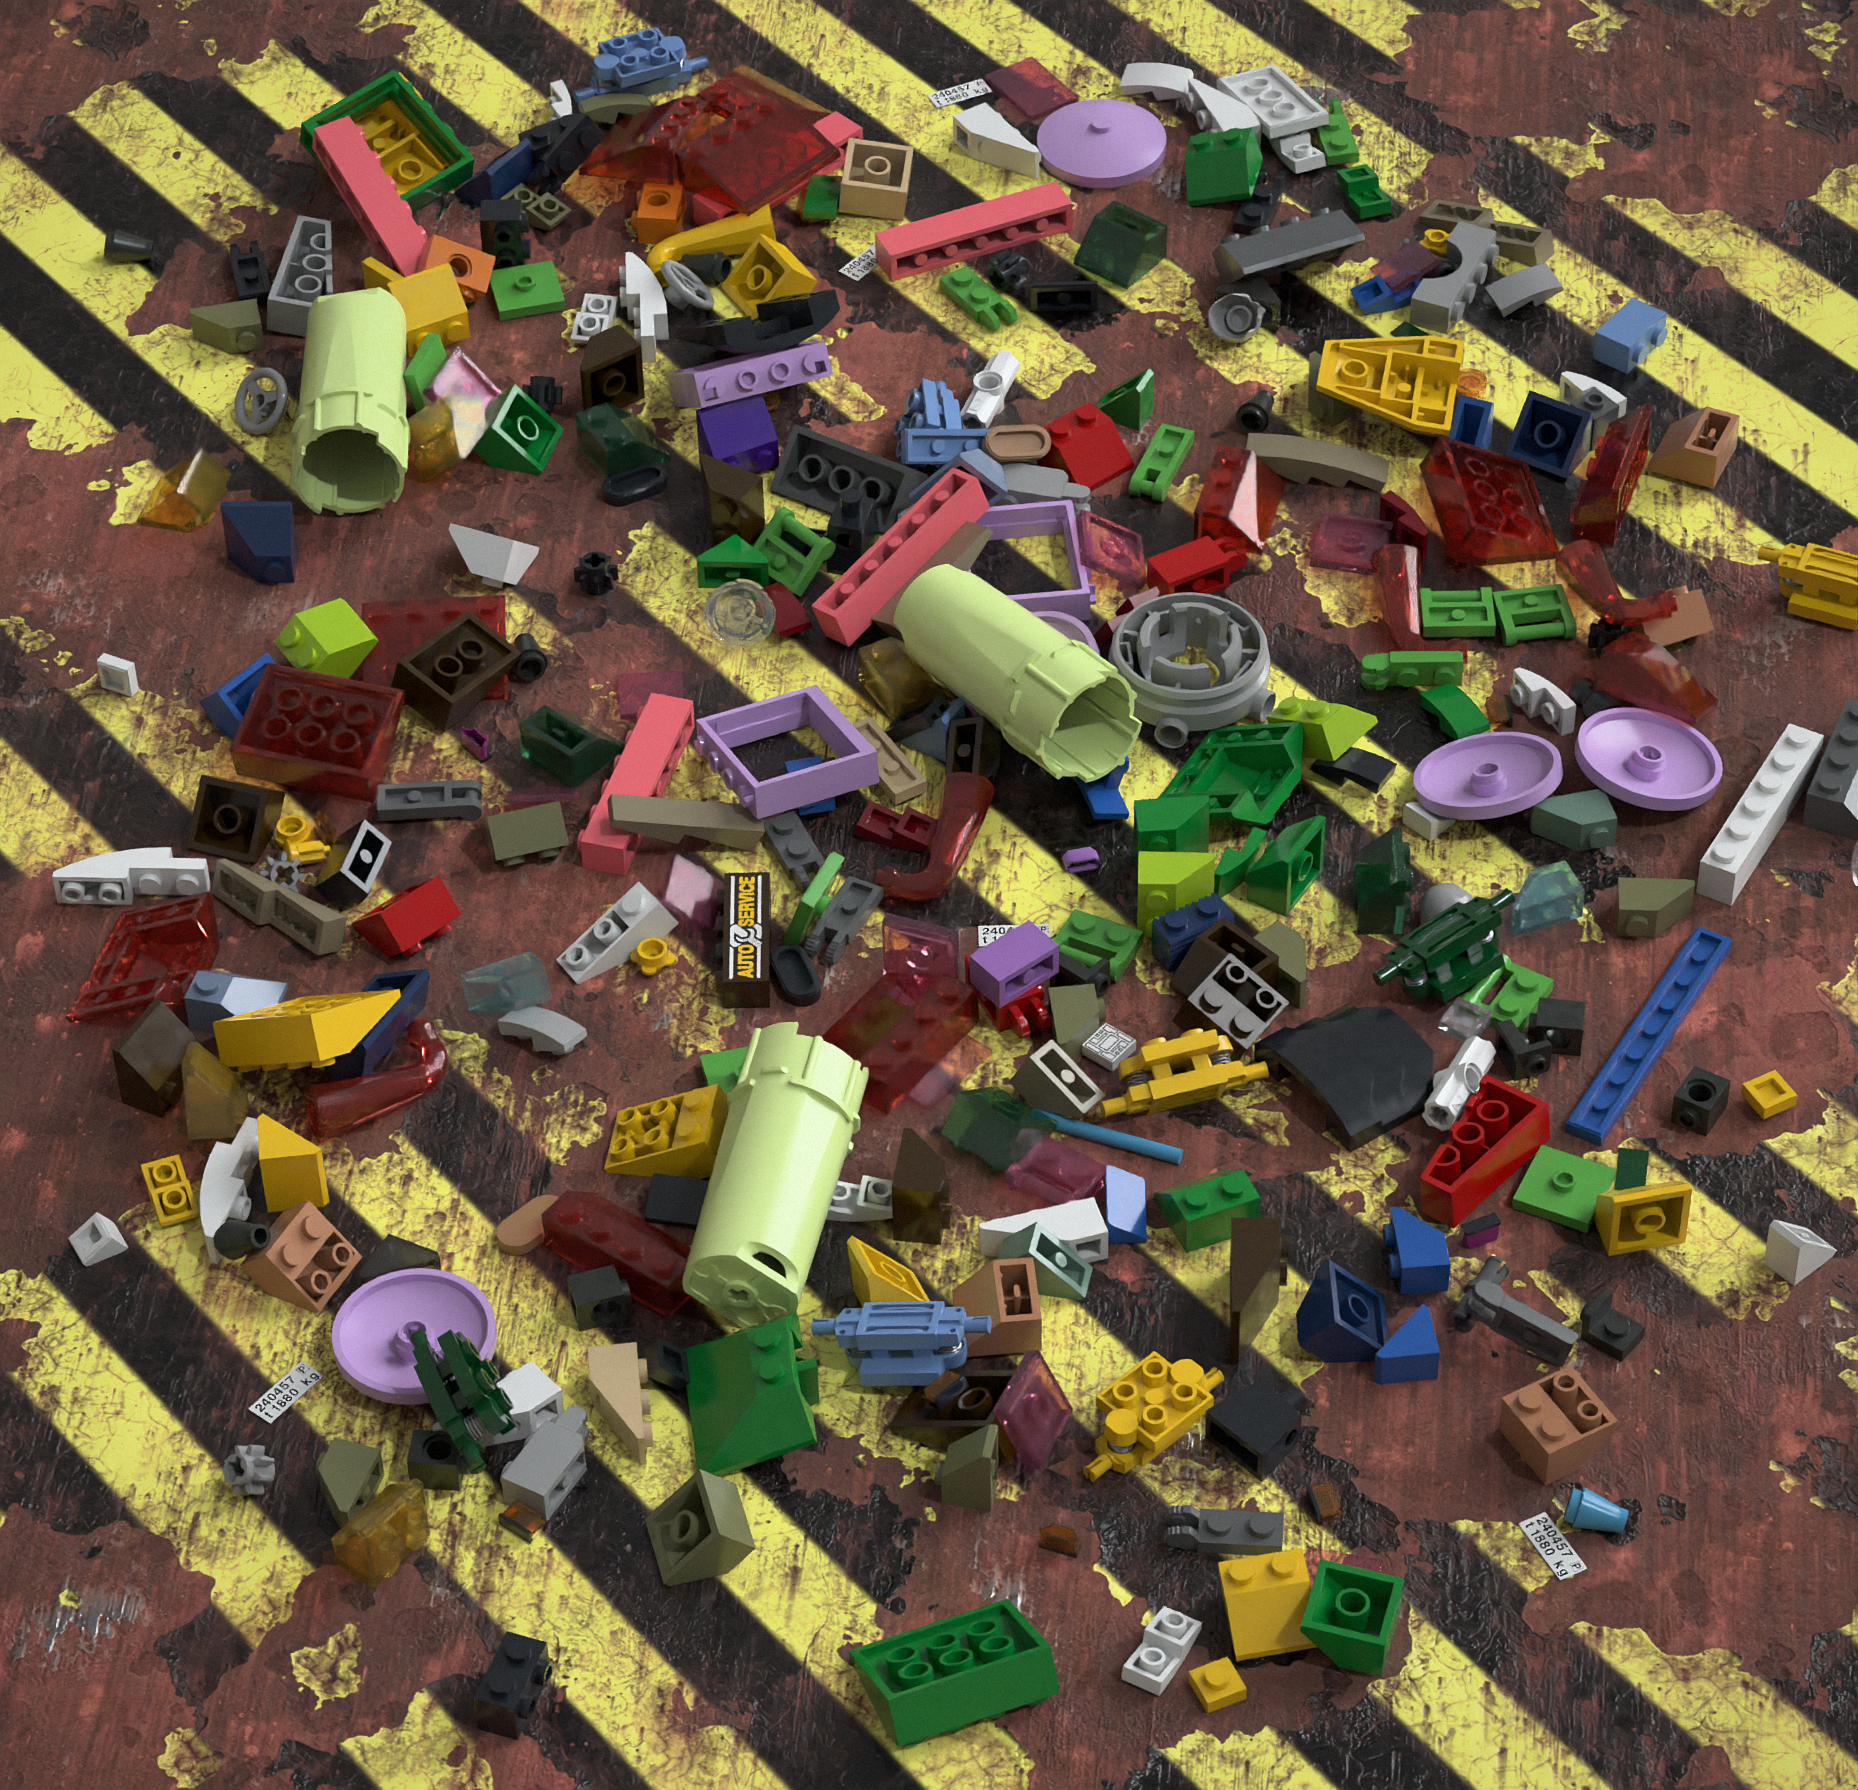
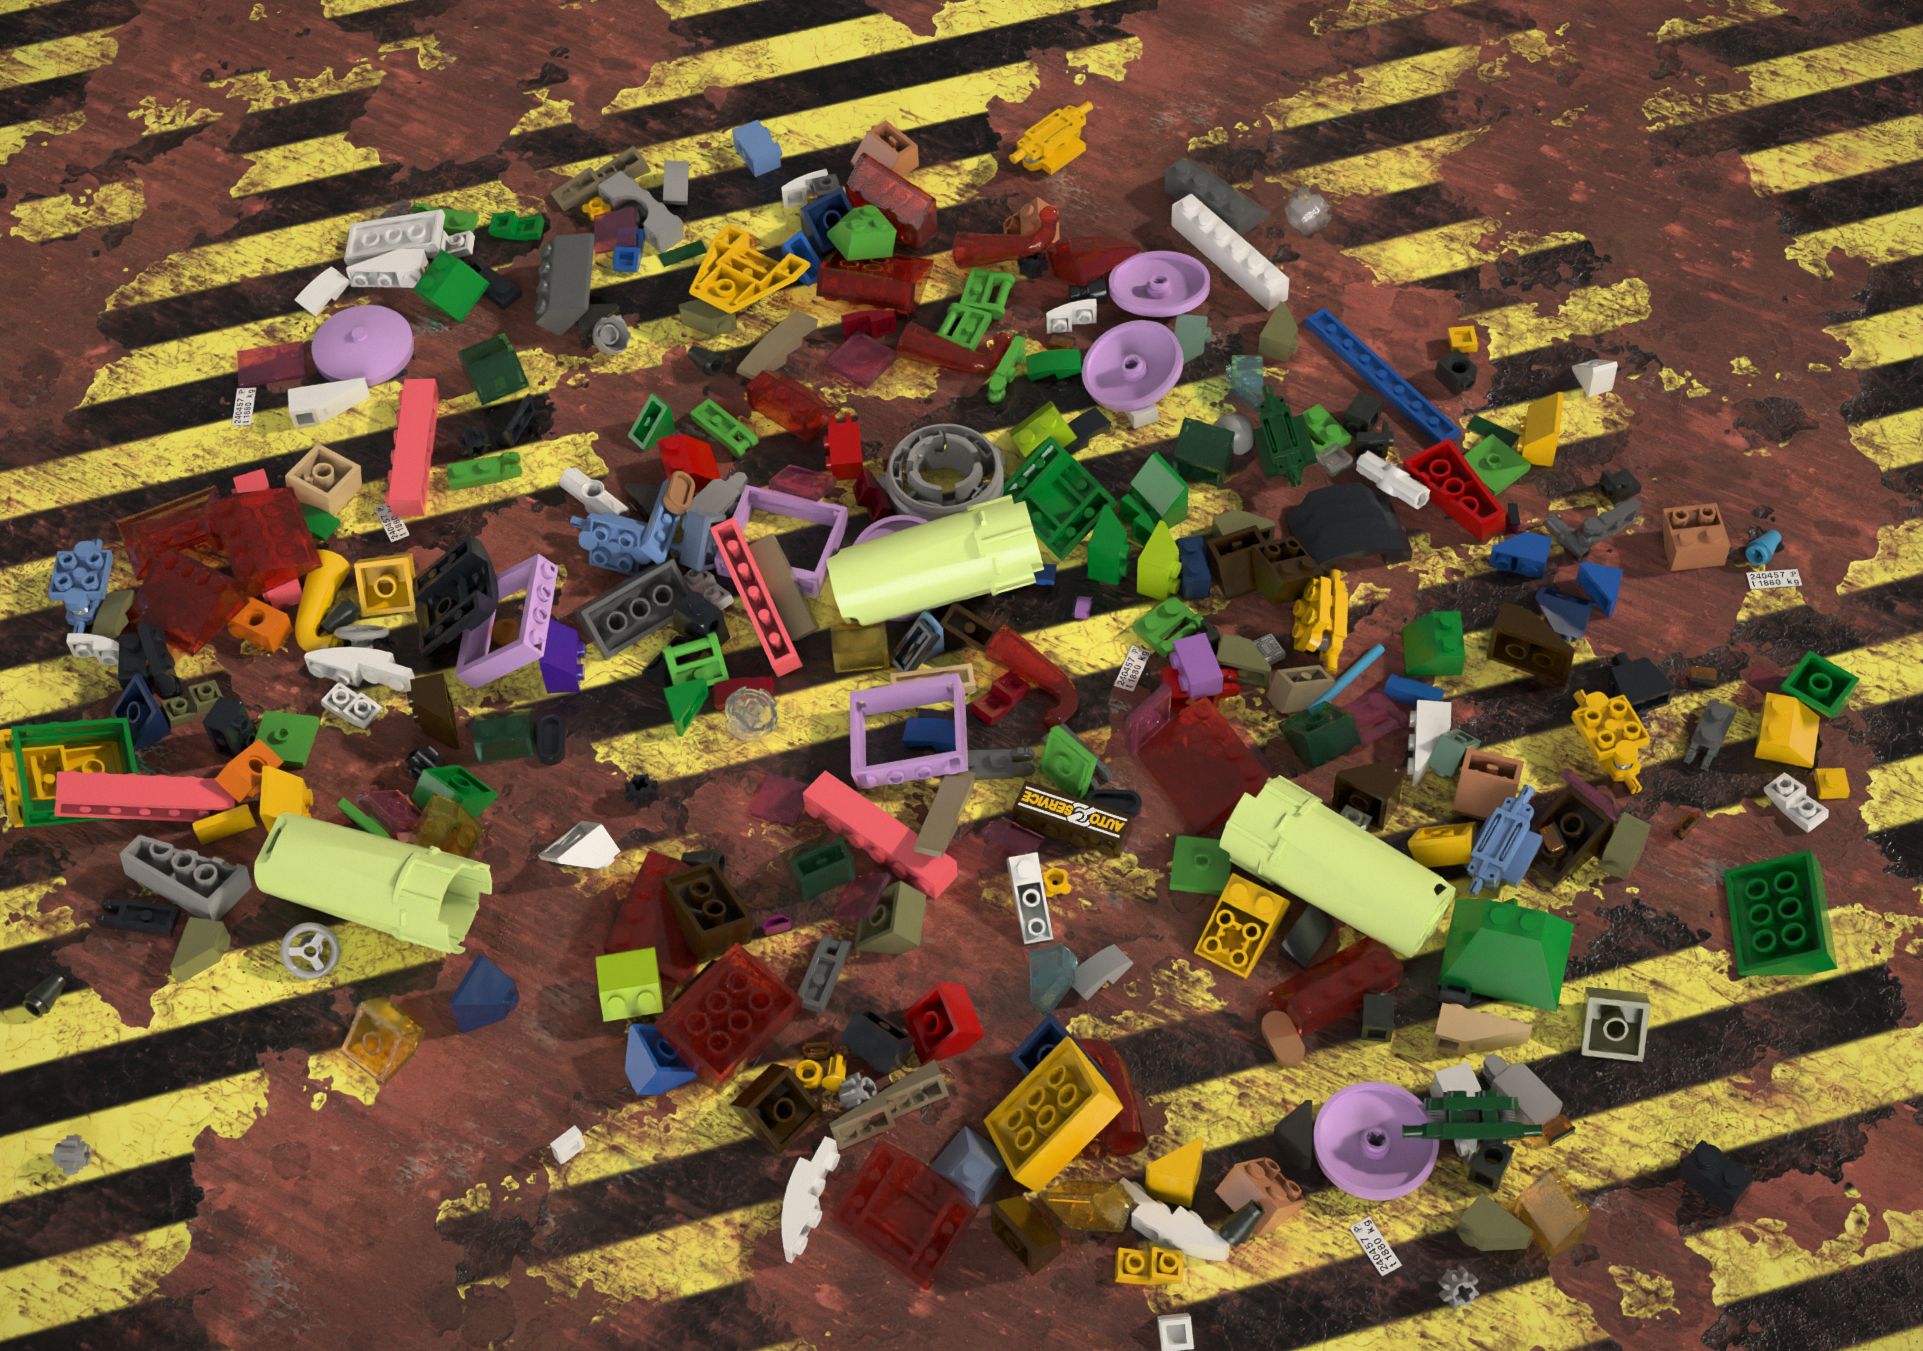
camera: 65 degrees left, 10 degrees up
dark brown slope [700,454,765,545] -> none
none -> bright green slope [827,205,897,261]

